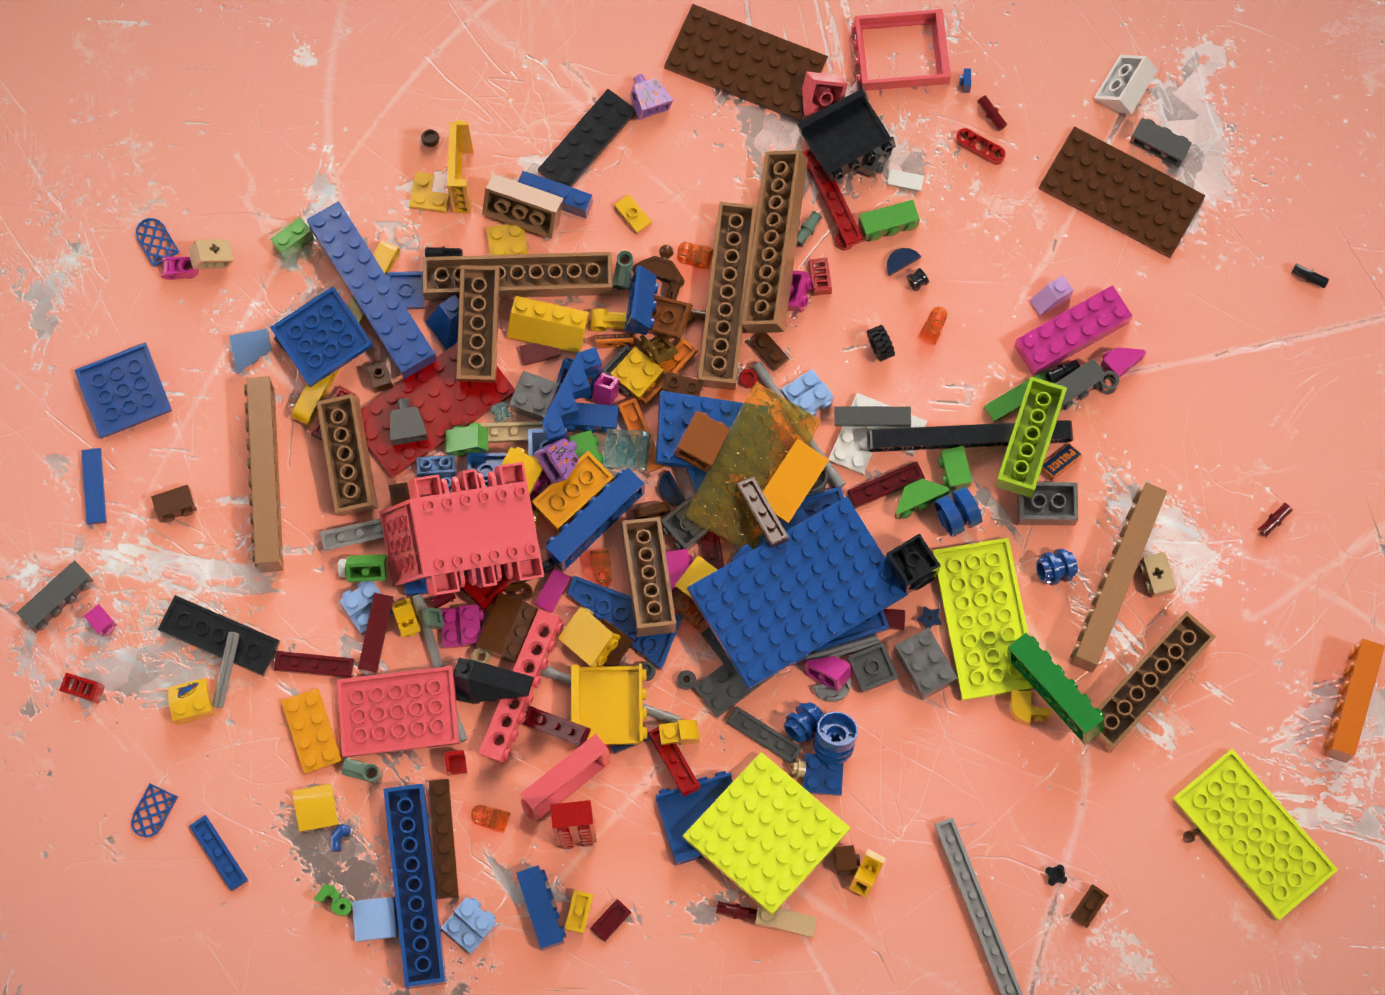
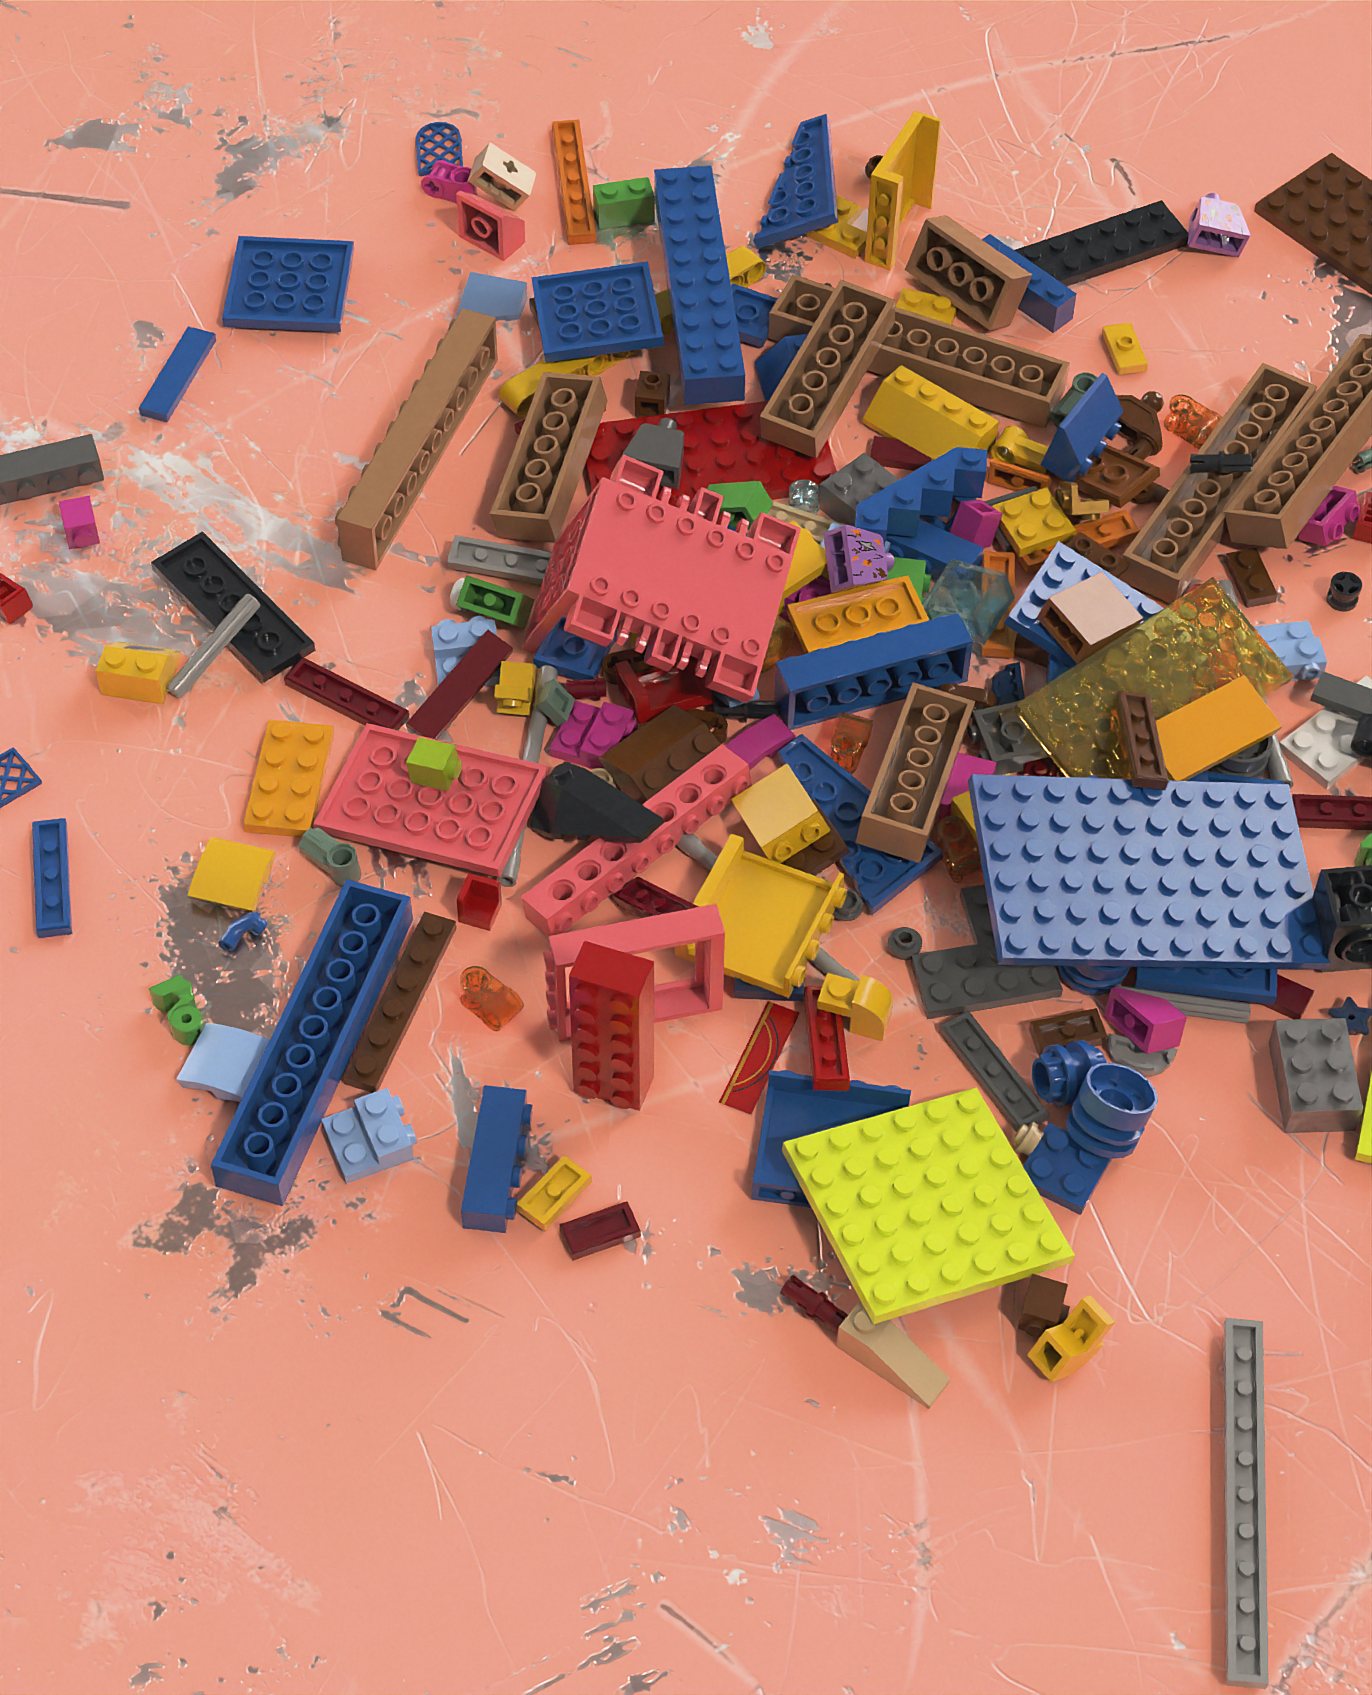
camera: 25 degrees right, 20 degrees down
reddish brown brick [151,484,197,523] -> none
dark grey plate [847,642,899,693] -> none
none -> lime brick [406,737,462,791]
none -> coral slope [456,191,526,261]
none -> orange tile [552,119,597,245]
none -> red sticker [719,1001,800,1115]
none -> blue wing [753,113,838,249]
none -> reddish brown plate [1029,1008,1108,1058]
none -> black axle [1190,451,1253,476]
none -> black wheel [1326,571,1363,612]

